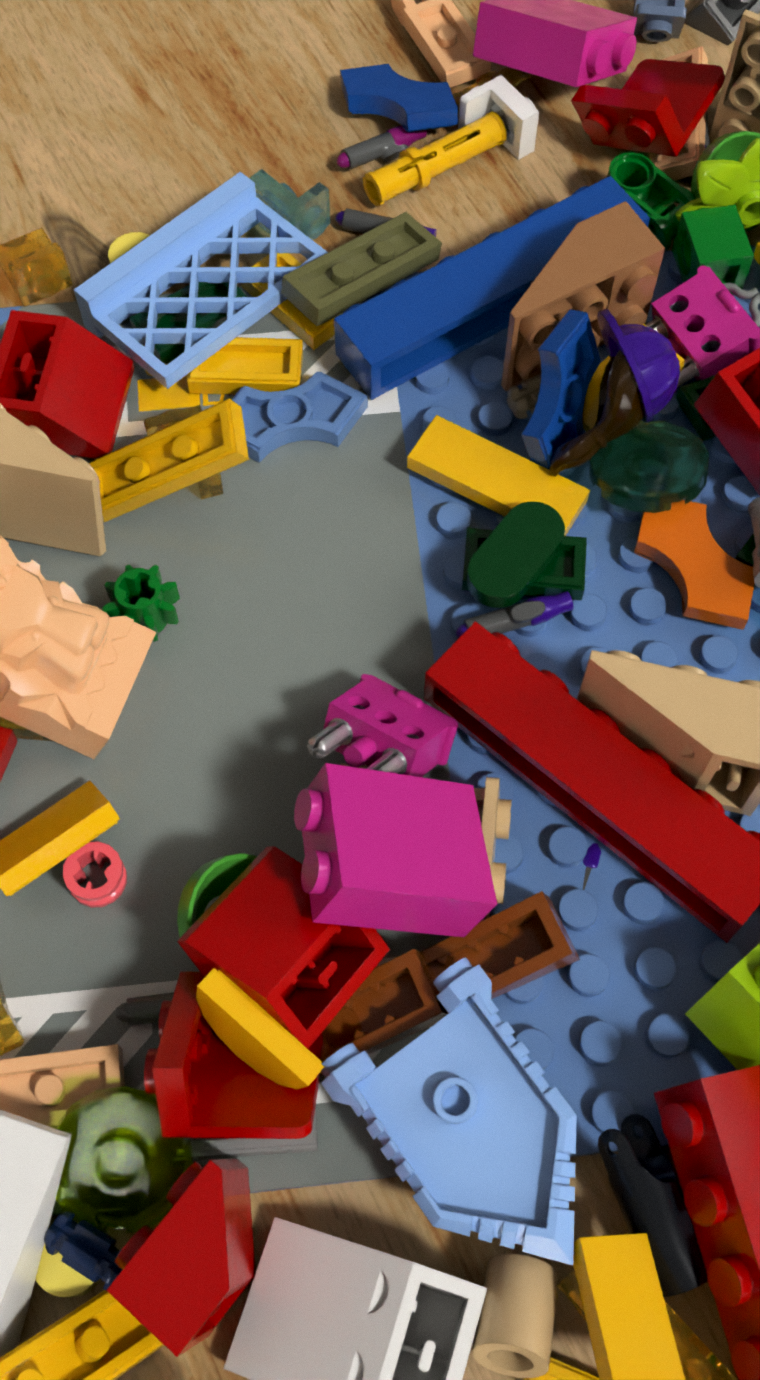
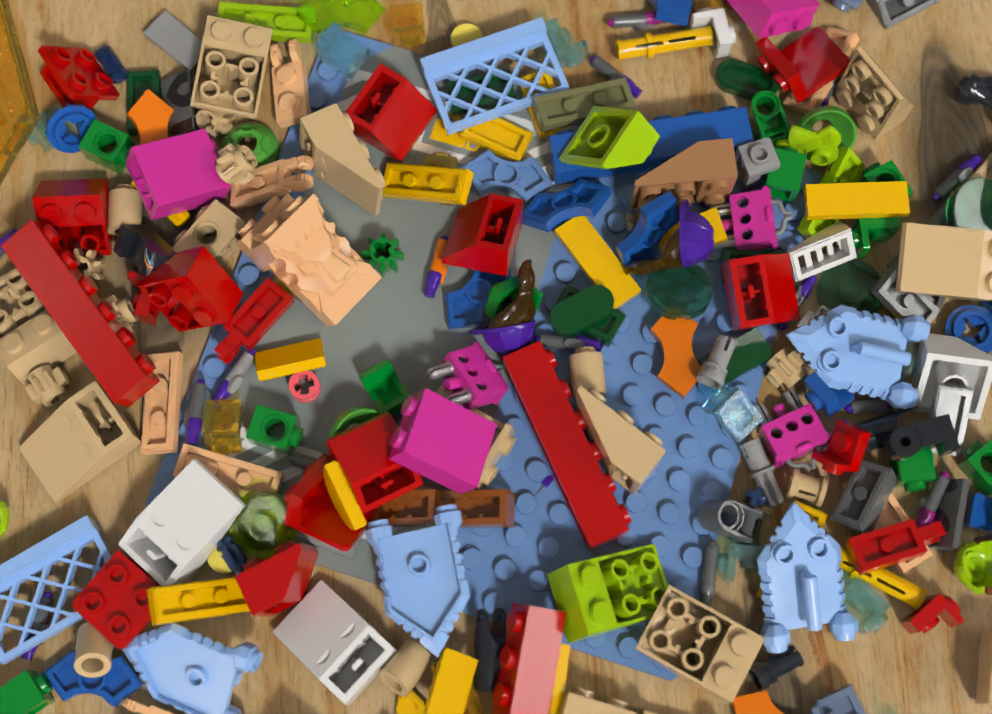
camera: 25 degrees right, 10 degrees up
none -> green brick [246,404,303,455]
none -> green bracket [359,359,410,418]
none -> piece [424,235,448,298]
none -> red slope [441,193,523,276]
none -> blue tile [446,267,512,329]
none -> piece [469,259,536,355]
none -> green bracket [484,275,543,320]
none -> blue tile [523,178,612,232]
none -> lime slope [559,106,660,169]
none -> tan brick [568,347,607,399]
none -> dark green tile [714,59,779,101]
none -> light grey bracket [735,137,780,191]

